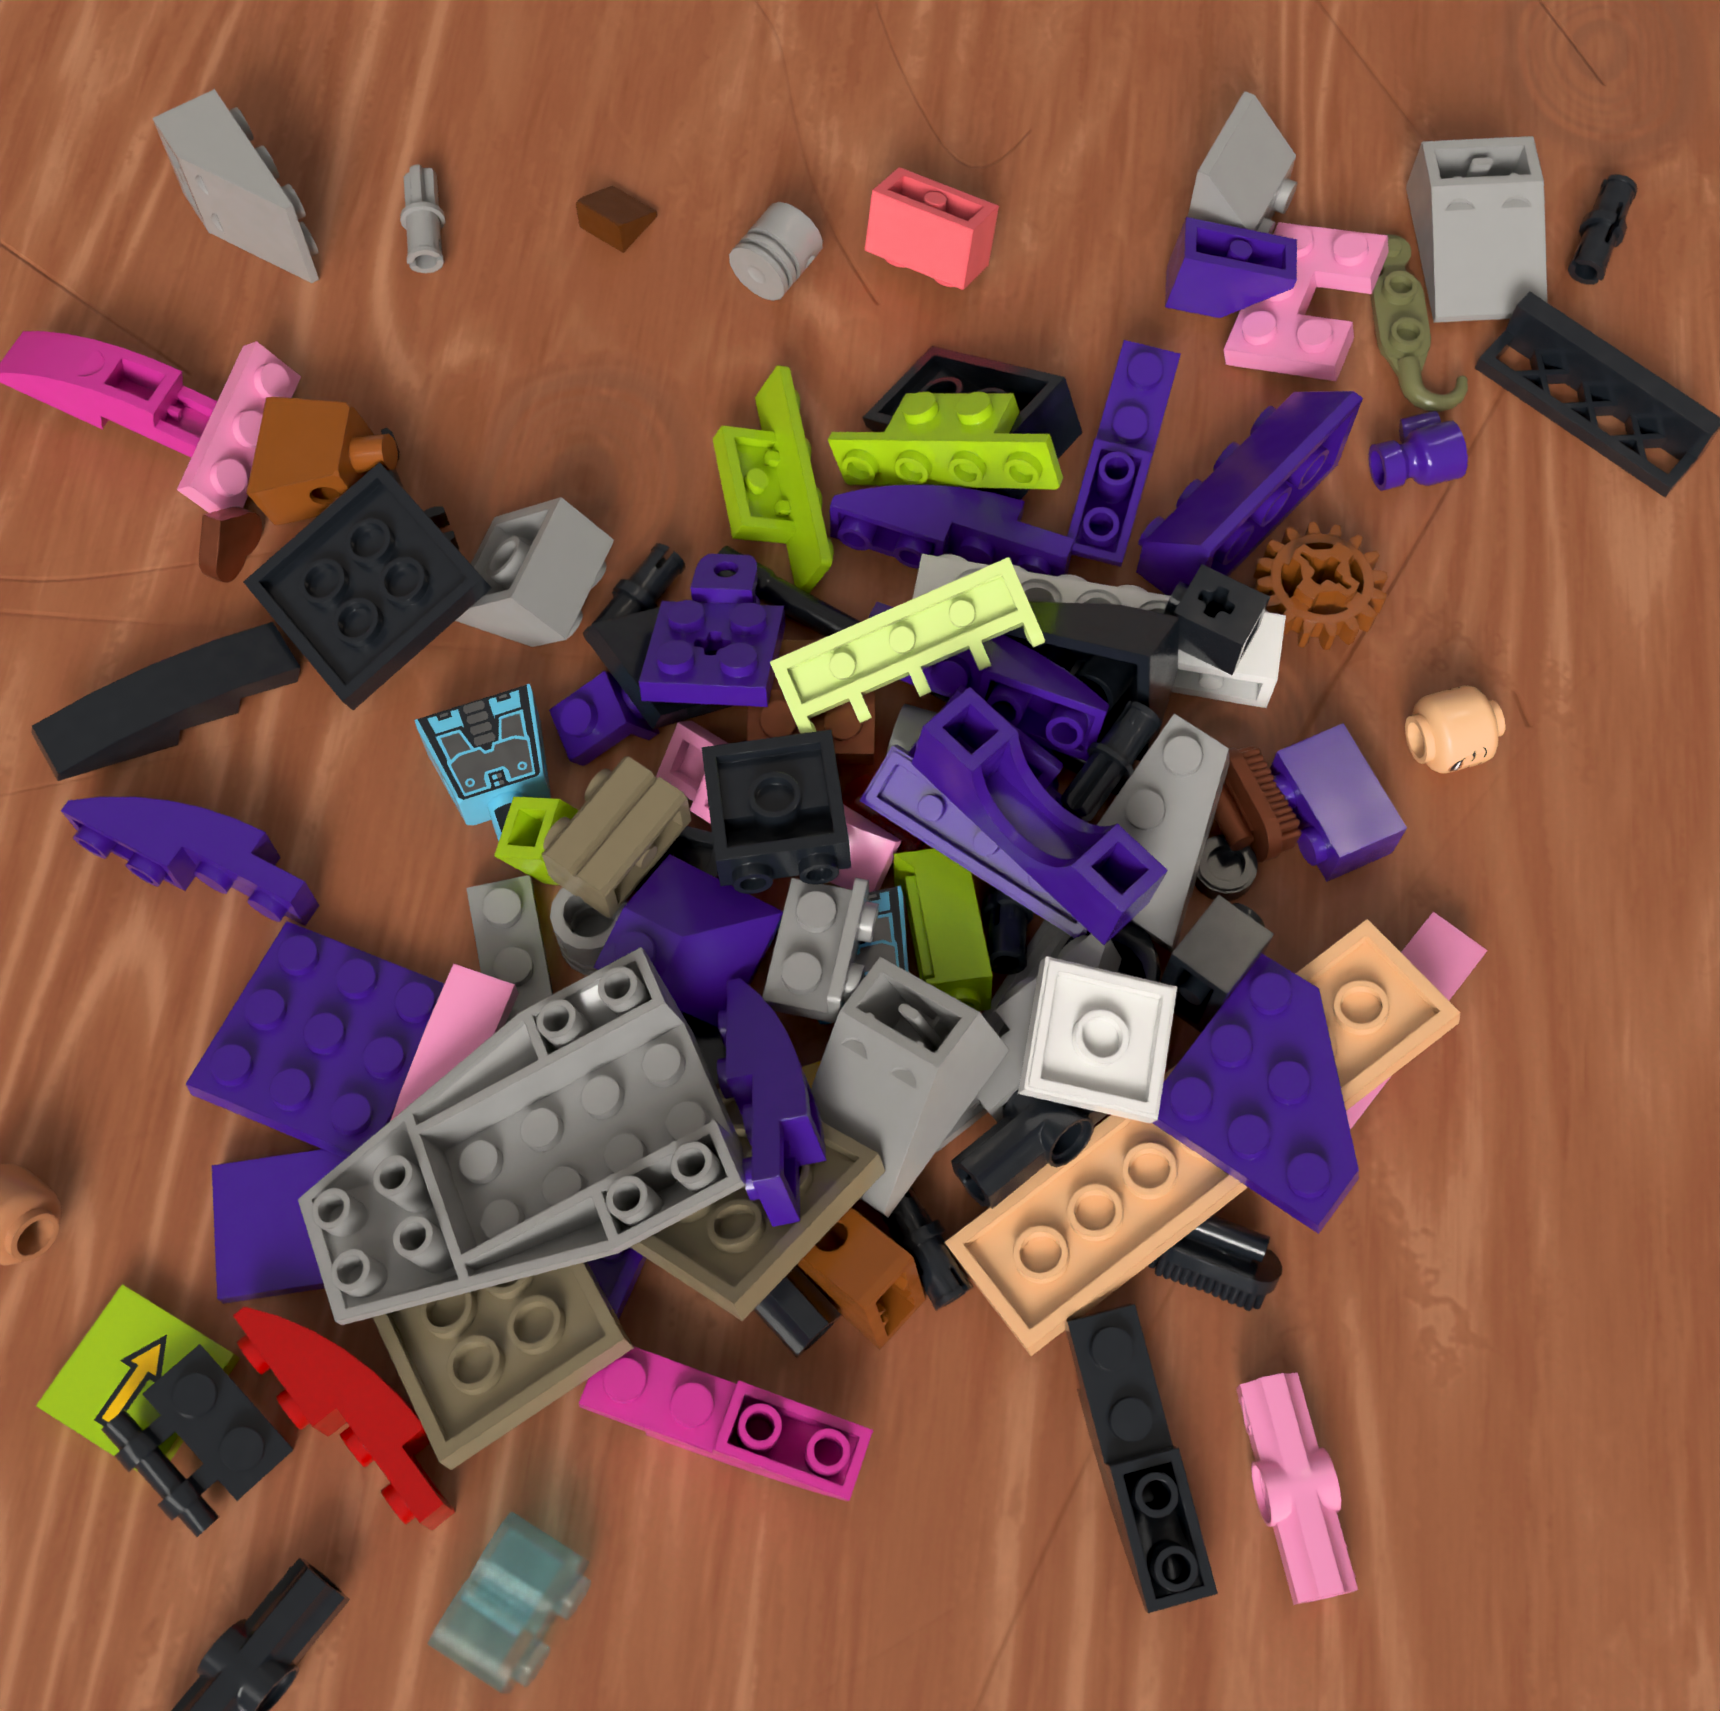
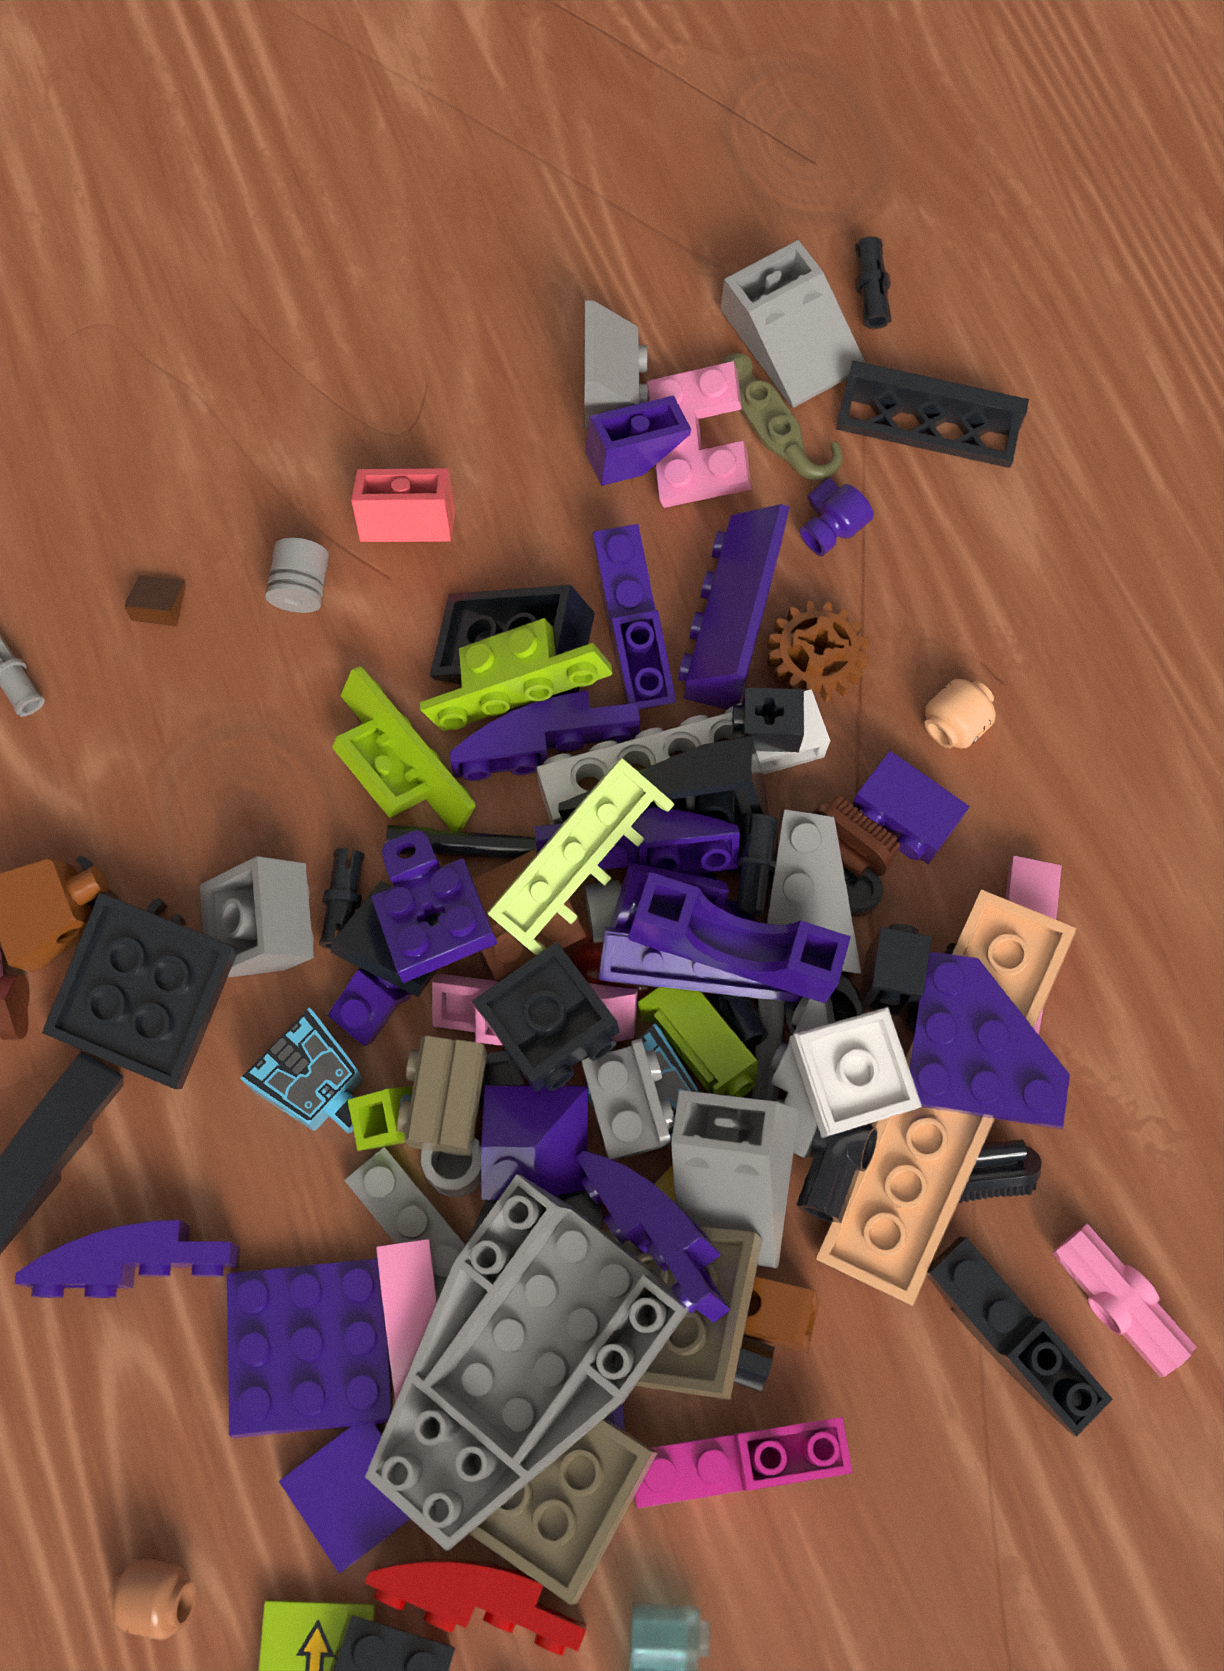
camera: 30 degrees left, 5 degrees up
black pin [877,1186,974,1311] -> none

